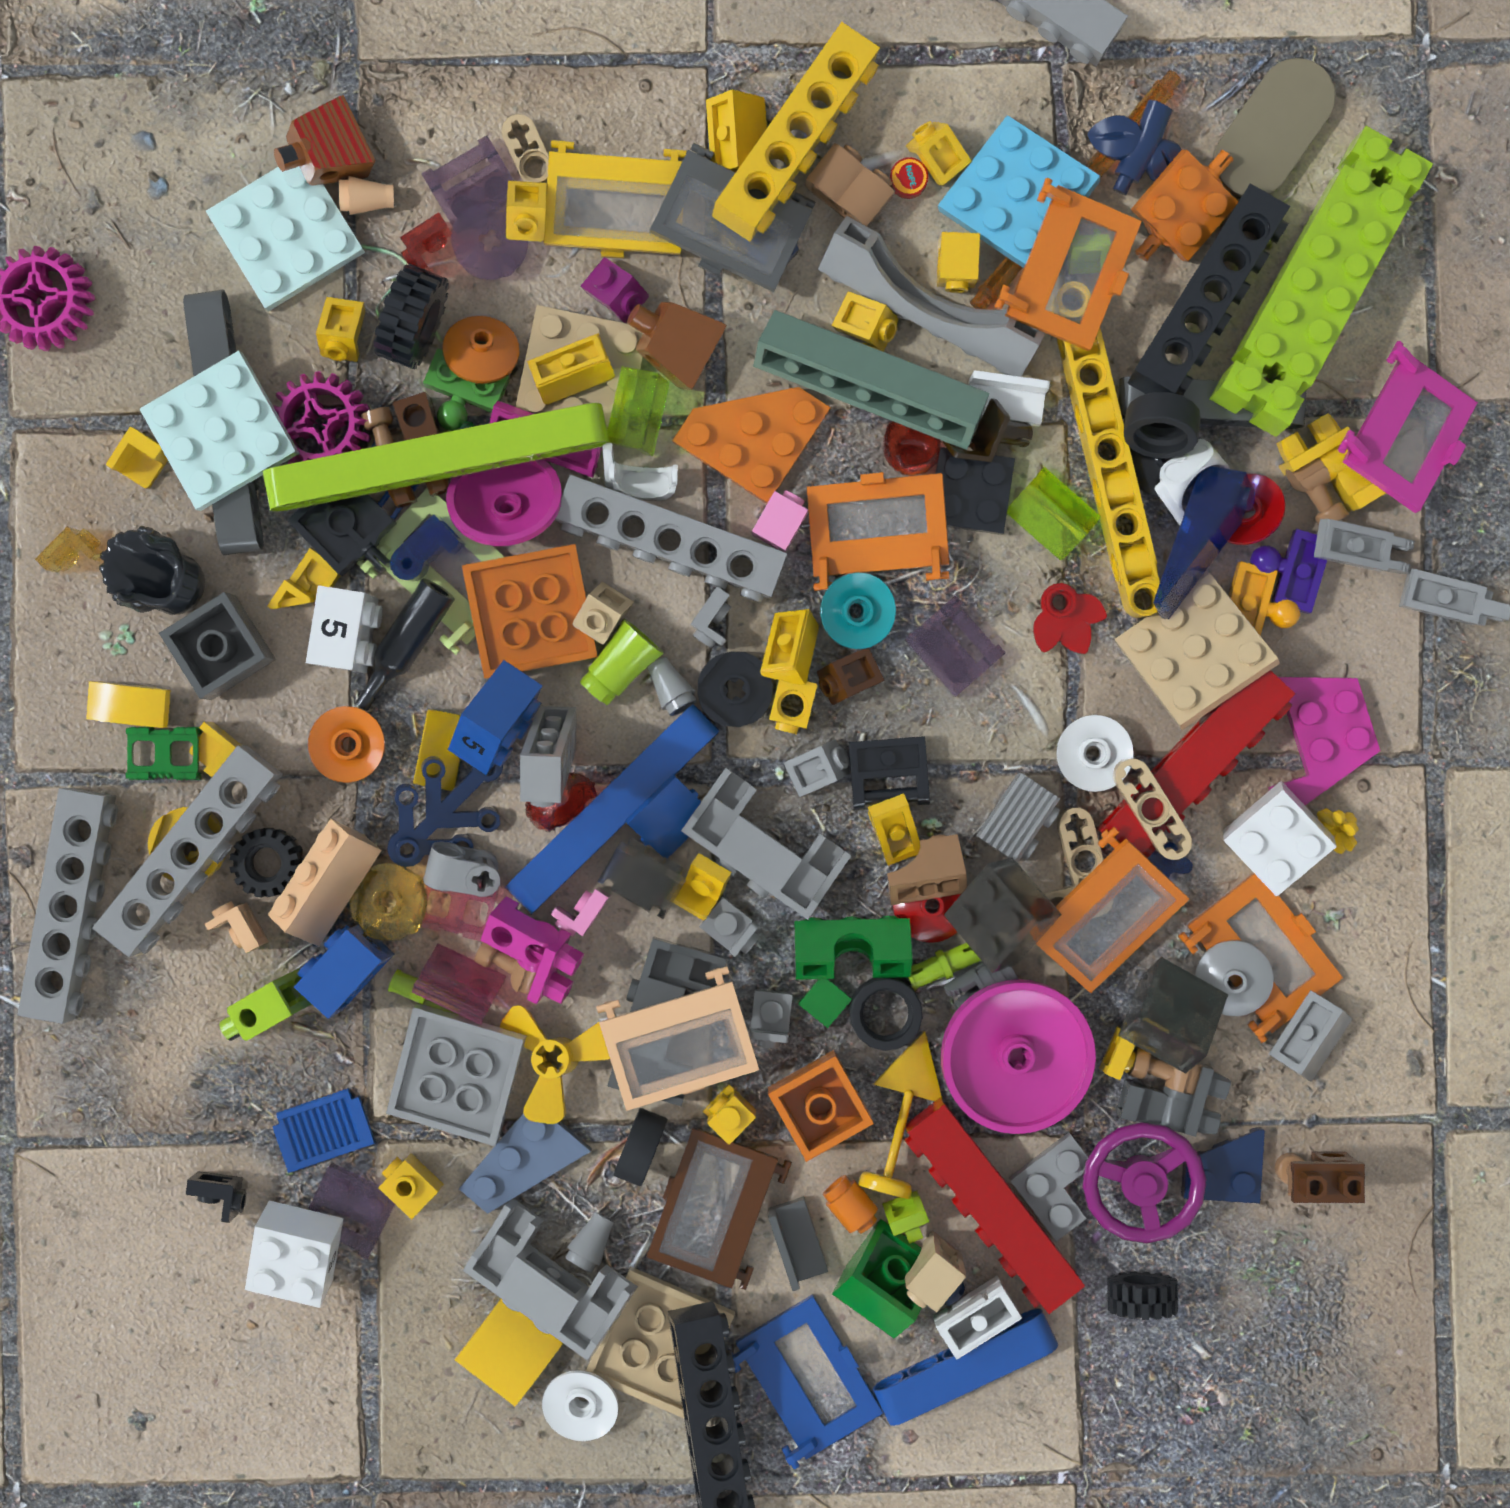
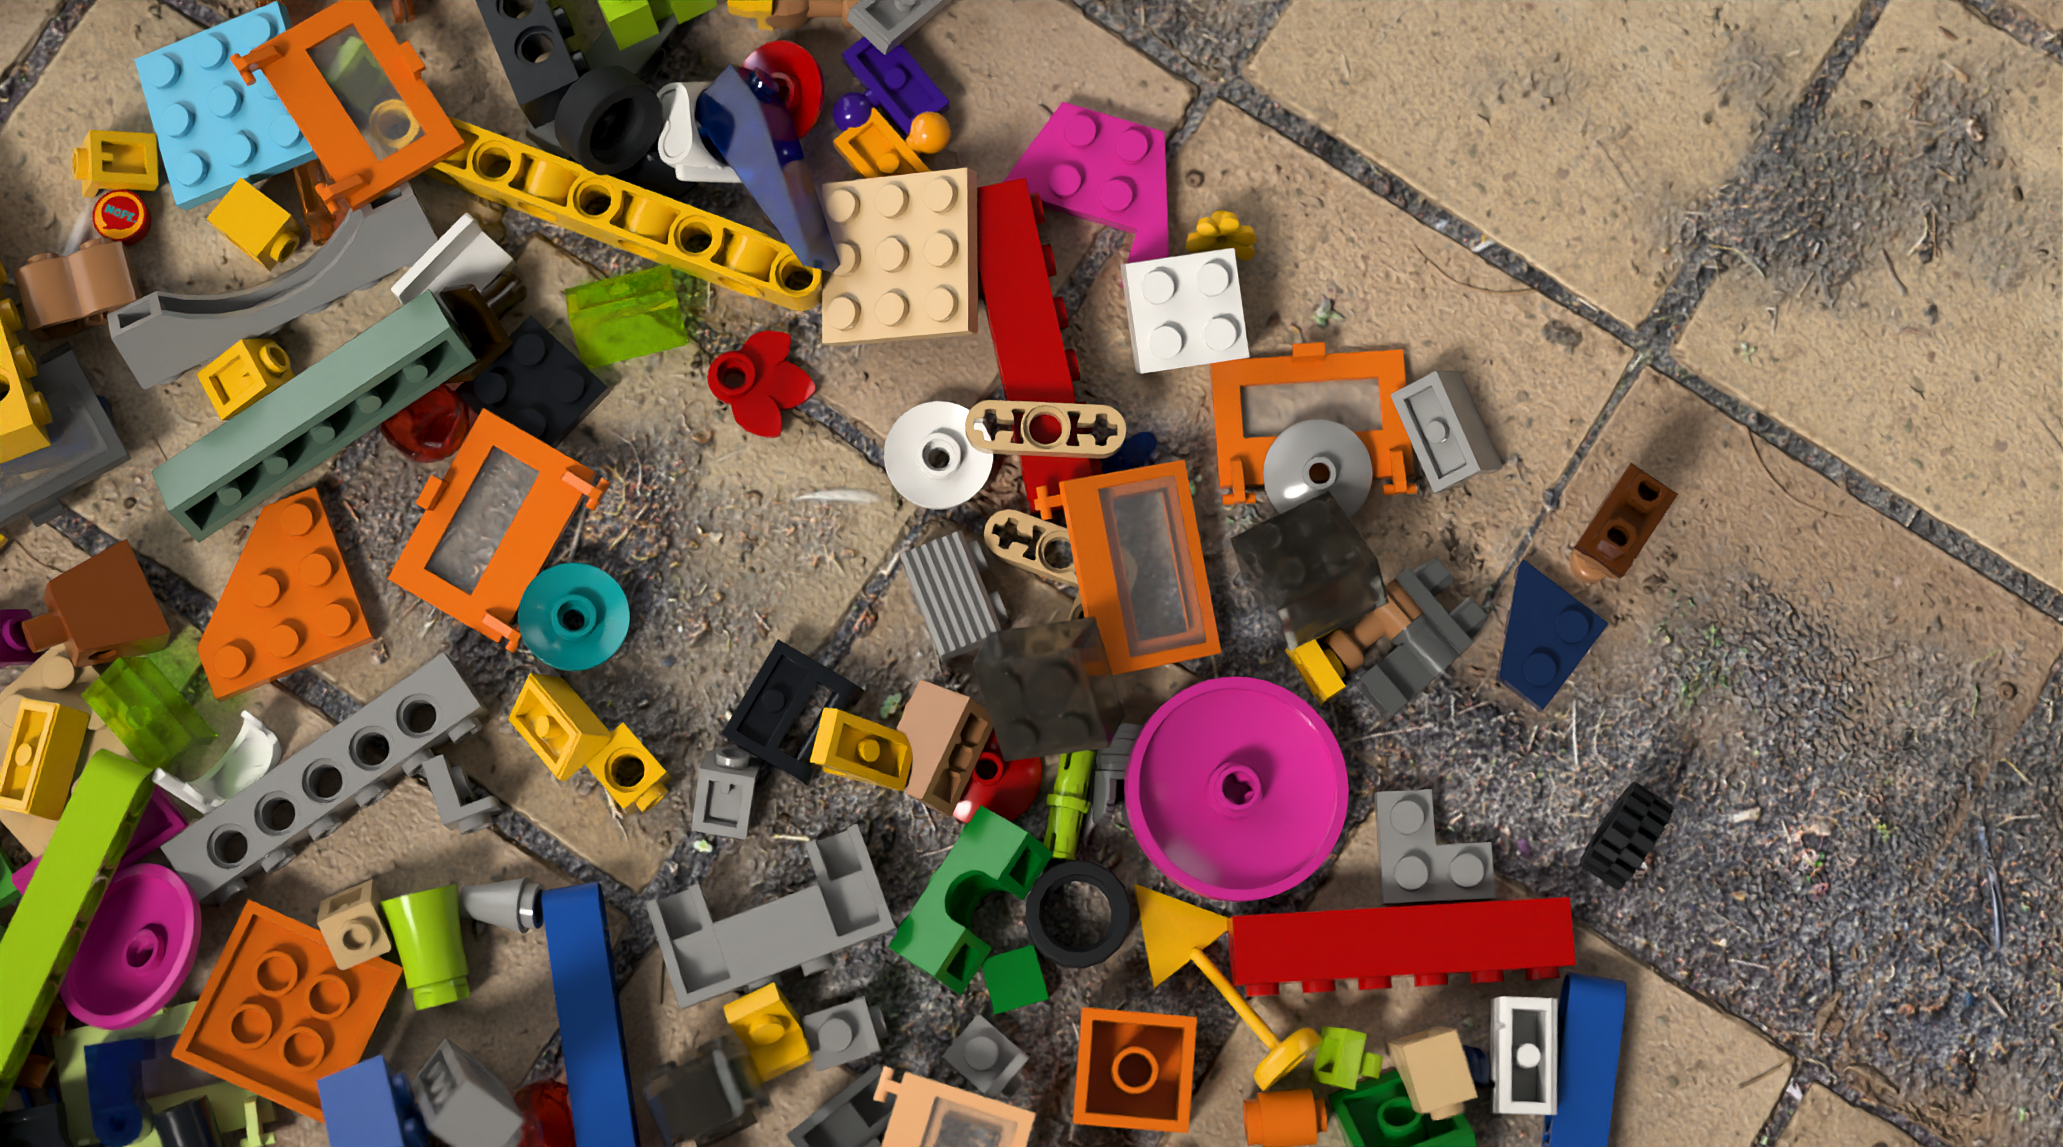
camera: 60 degrees left, 10 degrees down
blue piece [625,774,702,860] -> none
black plate [697,651,773,727] -> none
bright pink brick [752,490,808,553] -> none
reddish brown bracket [817,648,885,705] -> none
clear purple plate [904,595,1006,697] -> none
magenta piece [1082,1122,1207,1244] -> none

